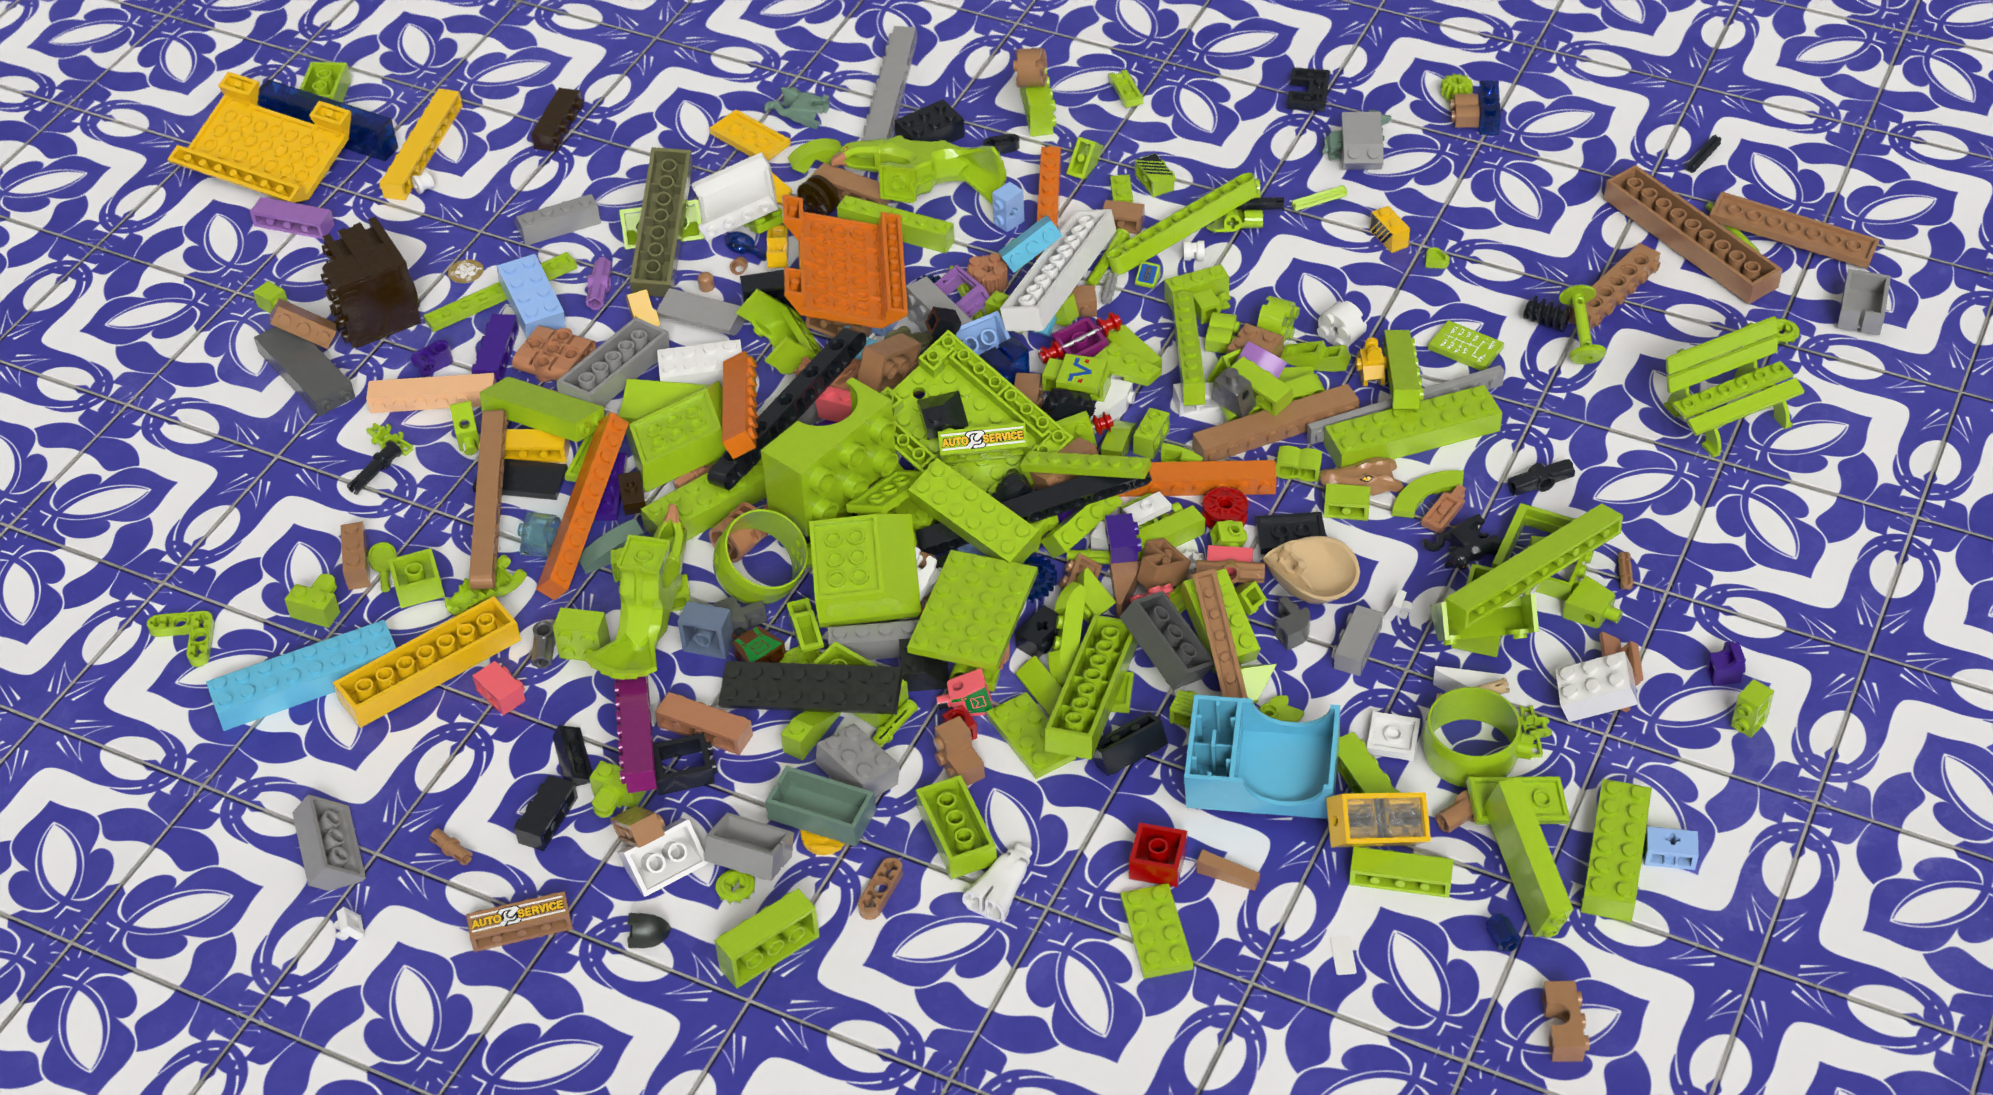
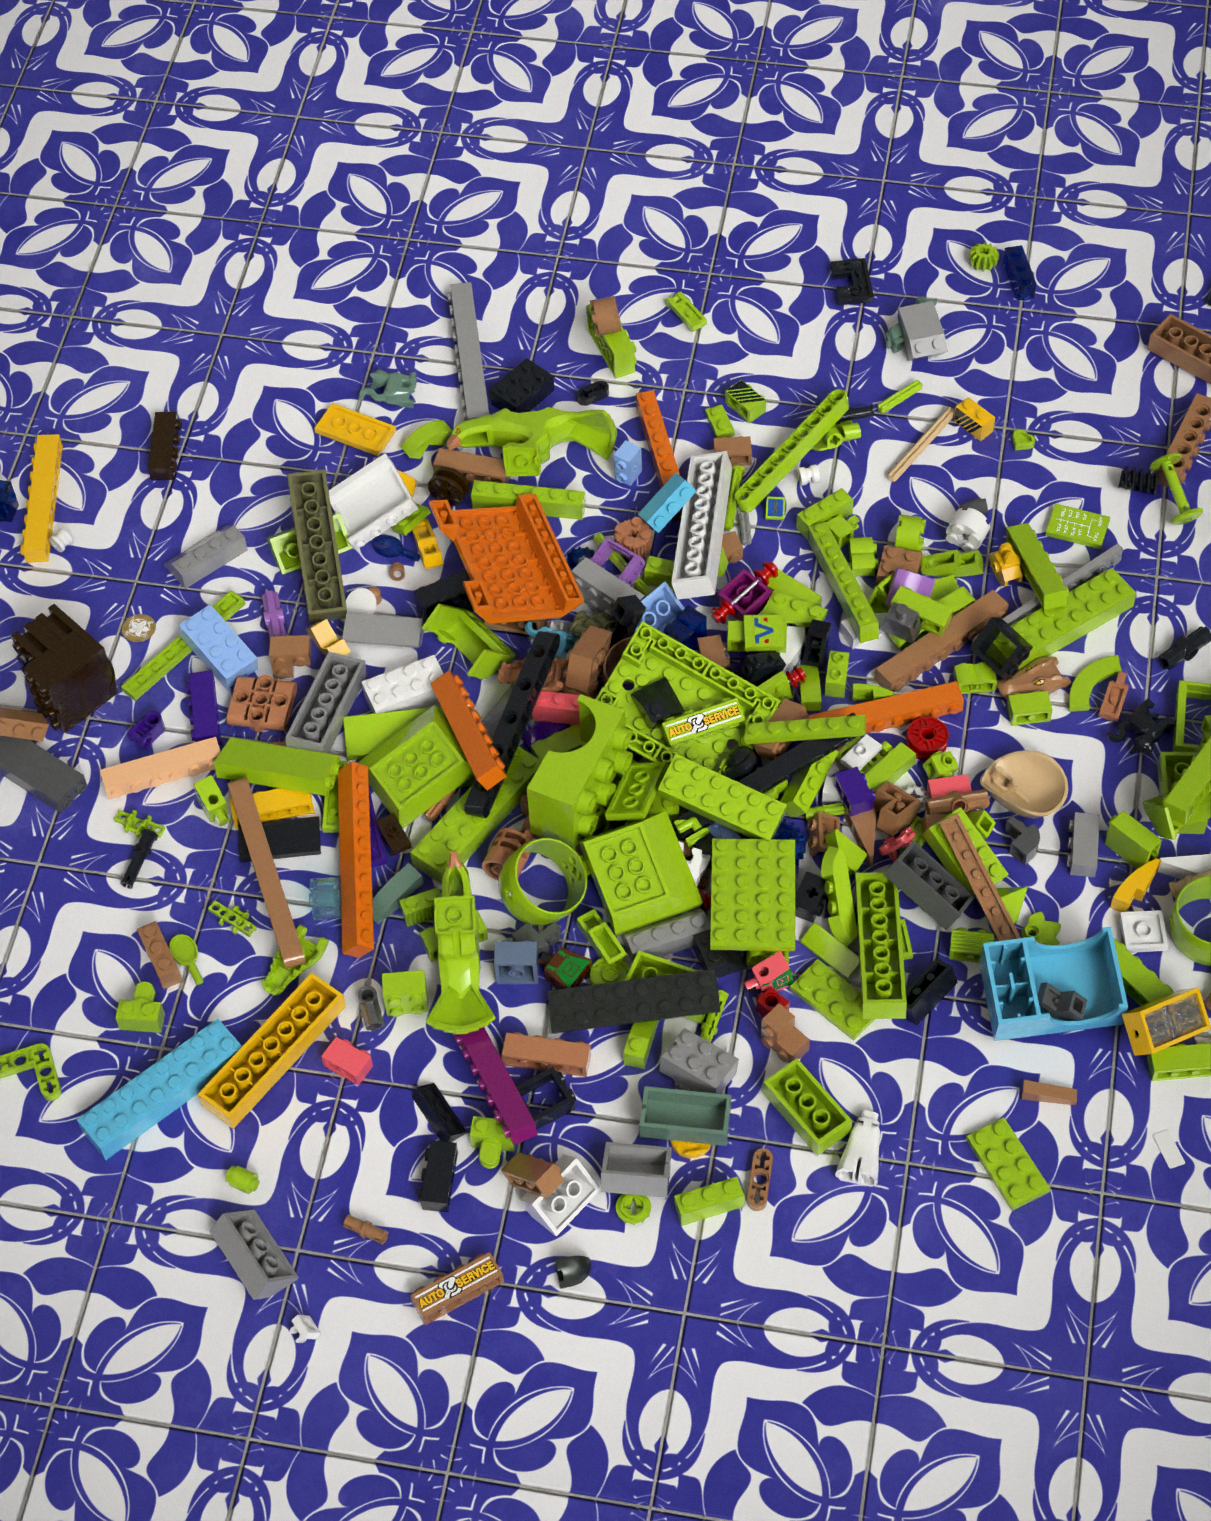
camera: 15 degrees left, 10 degrees up
lime brick [388,548,445,609] -> none
lime brick [714,888,820,989] -> none
lime slope [1066,137,1103,180] -> none
red brick [1129,822,1188,888] -> none
black plate [1255,512,1326,555] -> none
white tile [1384,589,1413,621] -> none
medium nougat brick [1450,93,1480,128] -> none
none -> lime piece [208,900,257,937]
none -> lime brick [225,1166,260,1194]
none -> medium nougat brick [269,635,311,679]
none -> white sticker [346,588,377,615]
none -> lime piece [674,817,710,848]
none -> lime brick [674,1177,745,1226]
none -> black brick [803,619,831,668]
none -> tan axle [887,407,955,482]
none -> dark grey cone [960,497,988,515]
none -> black window [970,617,1033,678]
none -> dark grey brick [1037,983,1087,1020]
none -> lime brick [1105,810,1162,869]
none -> yellow slope [1110,858,1160,912]

